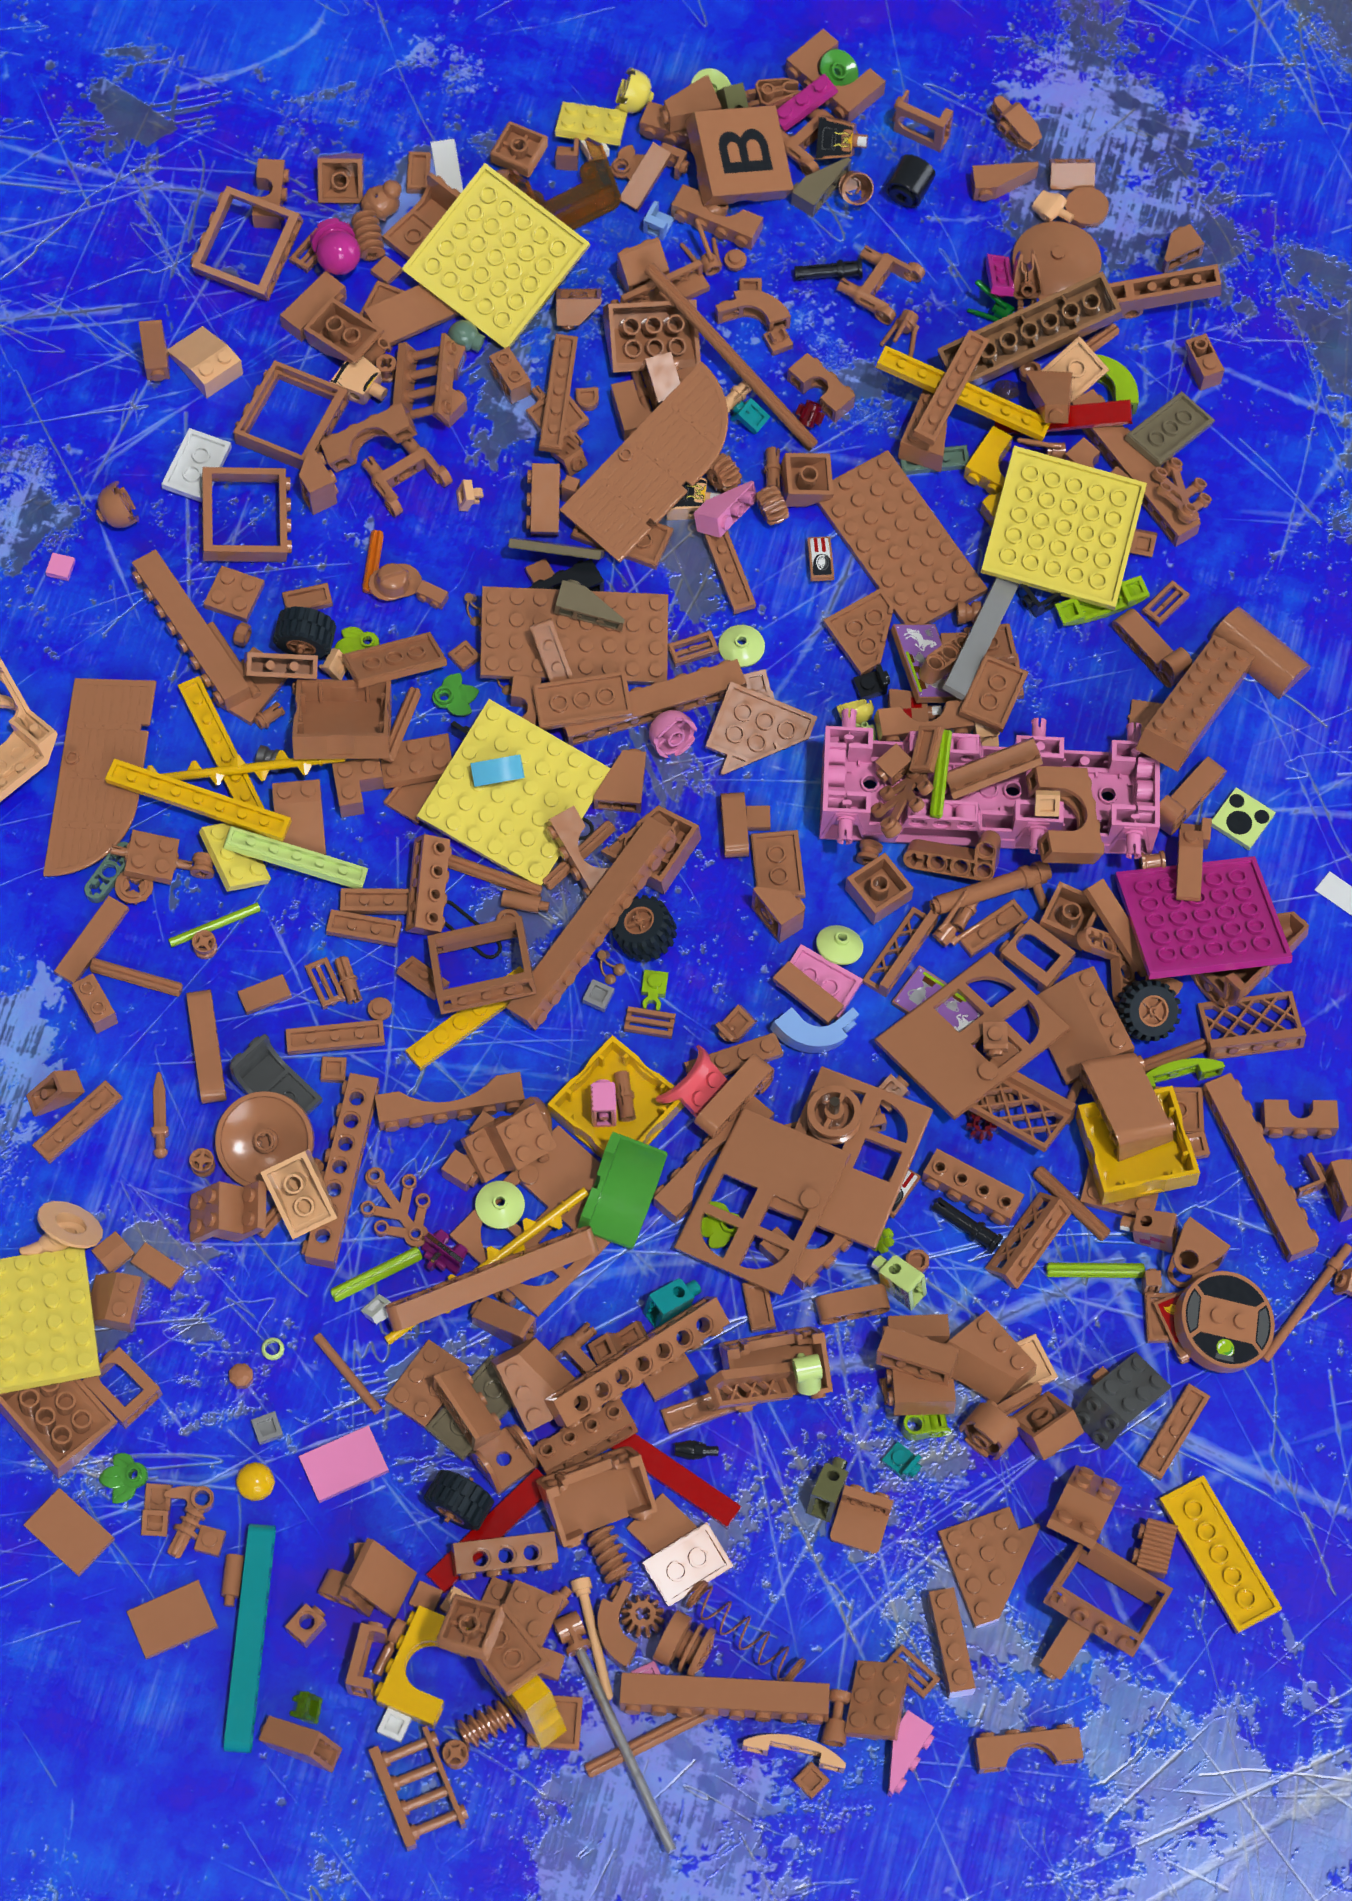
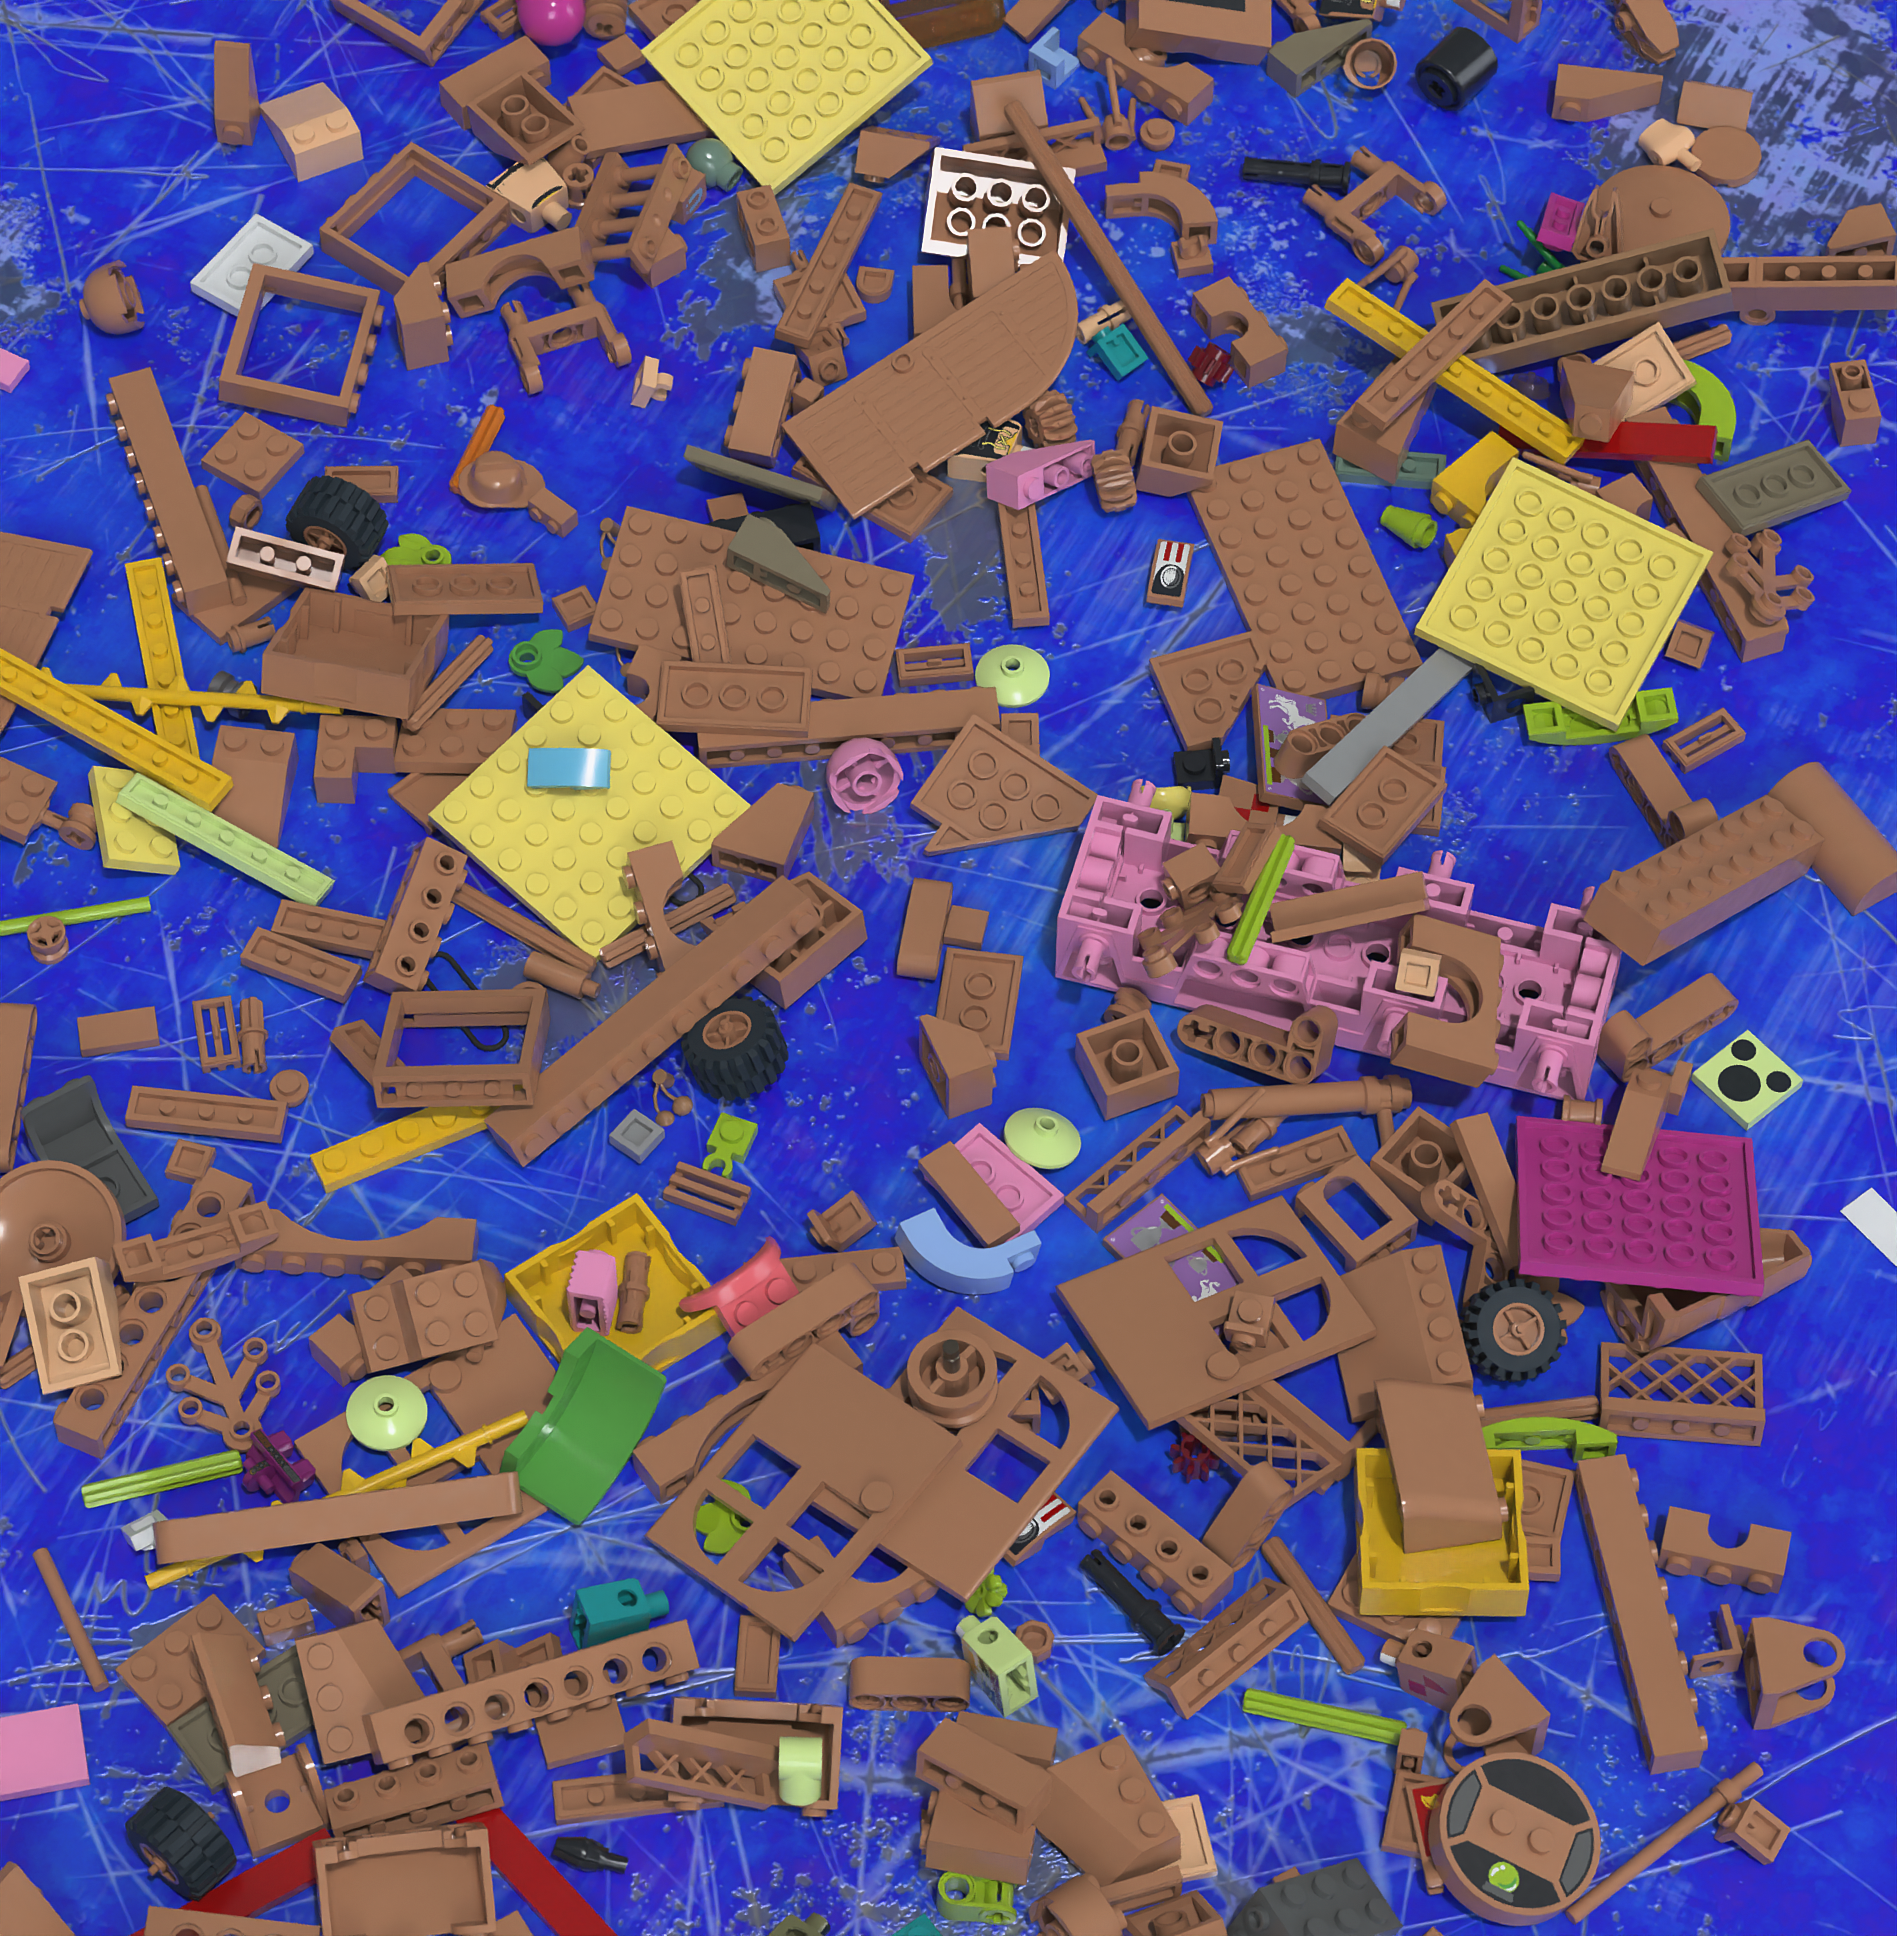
camera: 15 degrees right, 10 degrees down
none -> nougat slope [112,1201,279,1282]
none -> nougat piece [257,1598,316,1647]
none -> nougat beam [1202,1461,1295,1573]
none -> lime cone [1381,505,1438,548]

